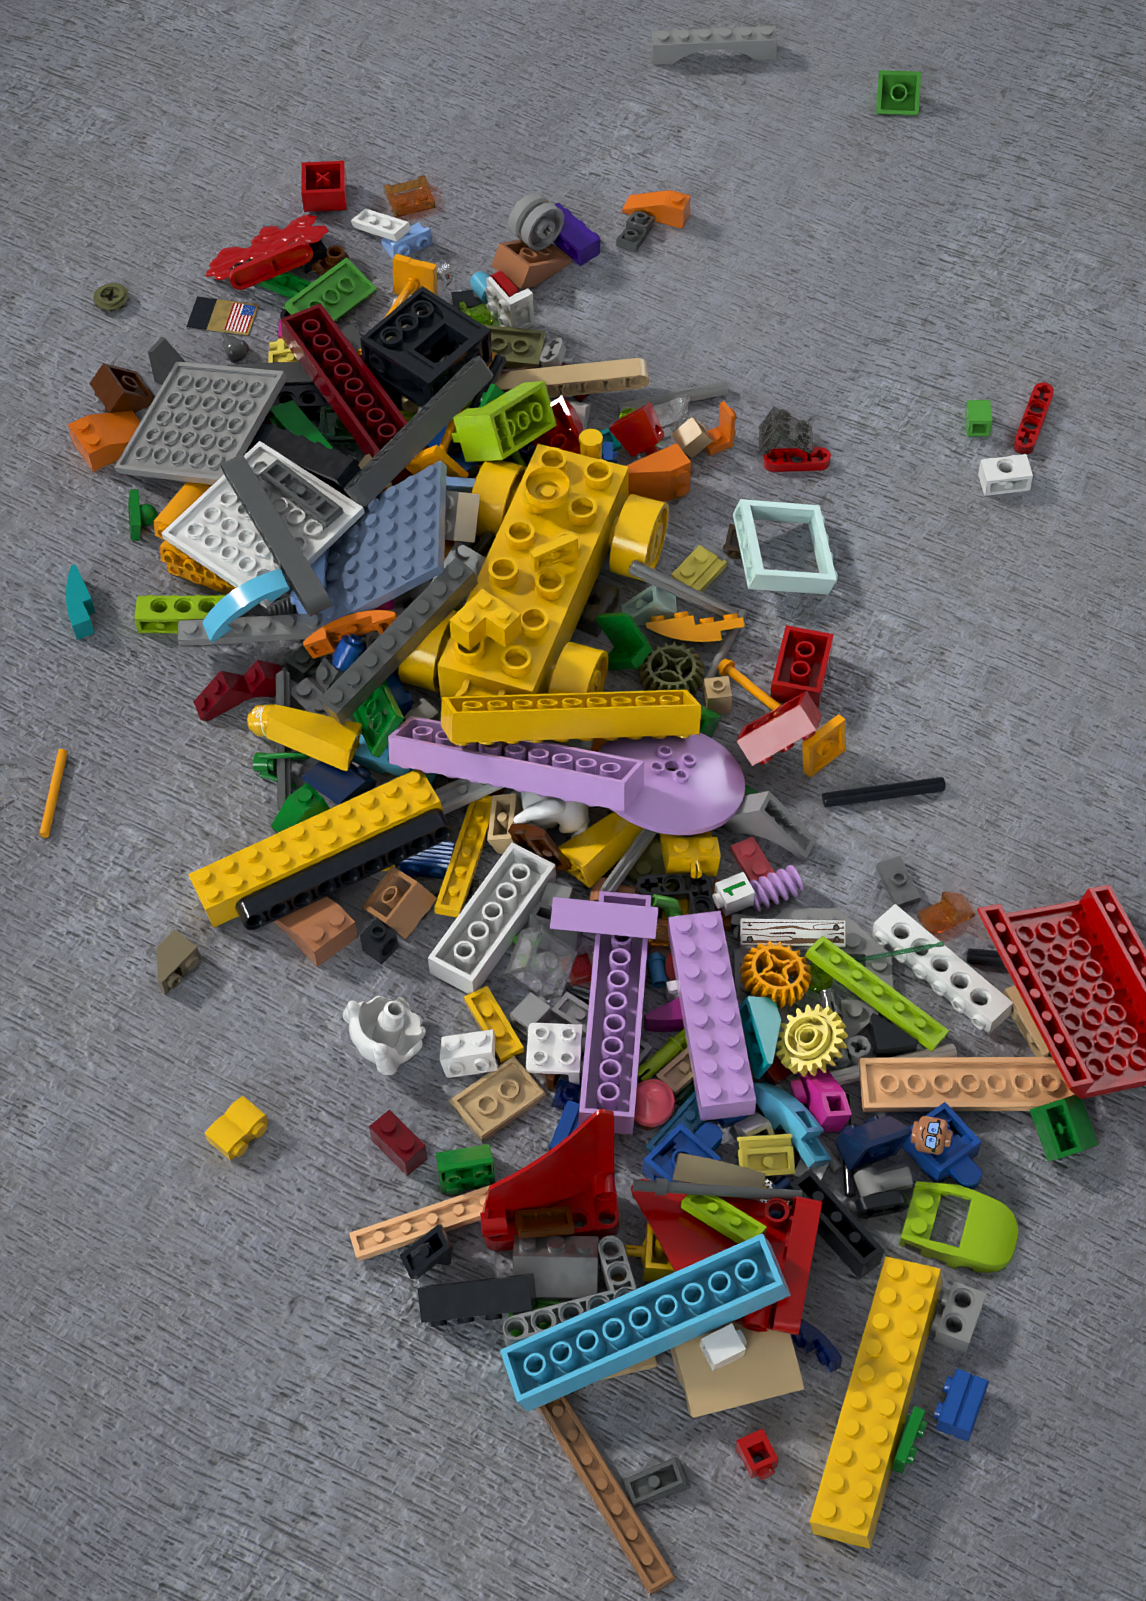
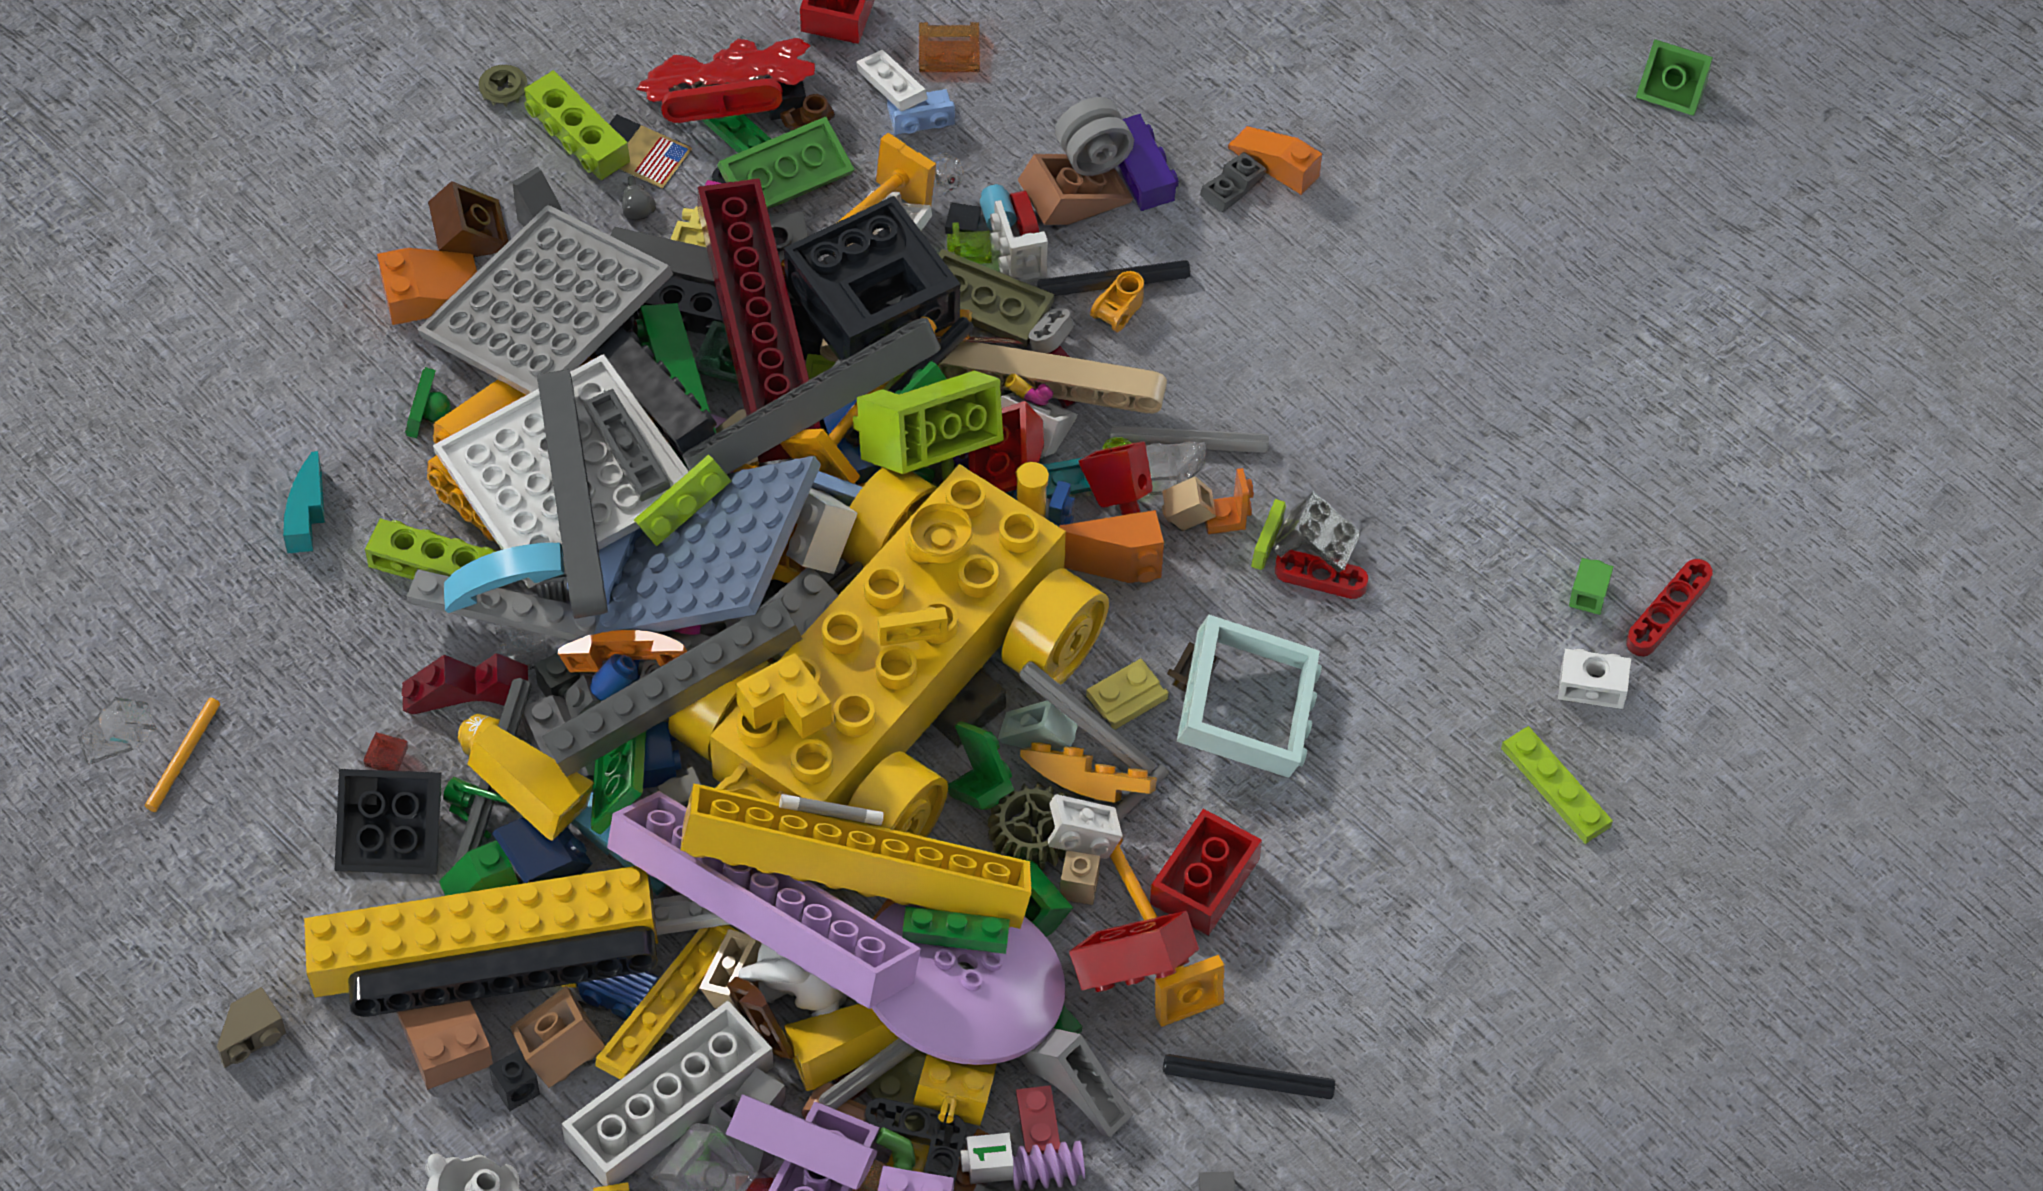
camera: 15 degrees right, 0 degrees up
none -> black slope [334,769,442,875]
none -> clear red plate [363,732,408,771]
none -> lime brick [524,70,630,180]
none -> lime plate [634,454,731,546]
none -> light grey bar [779,794,883,826]
none -> green plate [902,906,1010,954]
none -> arm [1005,373,1053,406]
none -> black axle [1037,260,1191,296]
none -> white bracket [1047,794,1123,859]
none -> light orange piece [1090,271,1144,332]
none -> lime tile [1251,499,1286,570]
none -> lime plate [1501,726,1613,844]

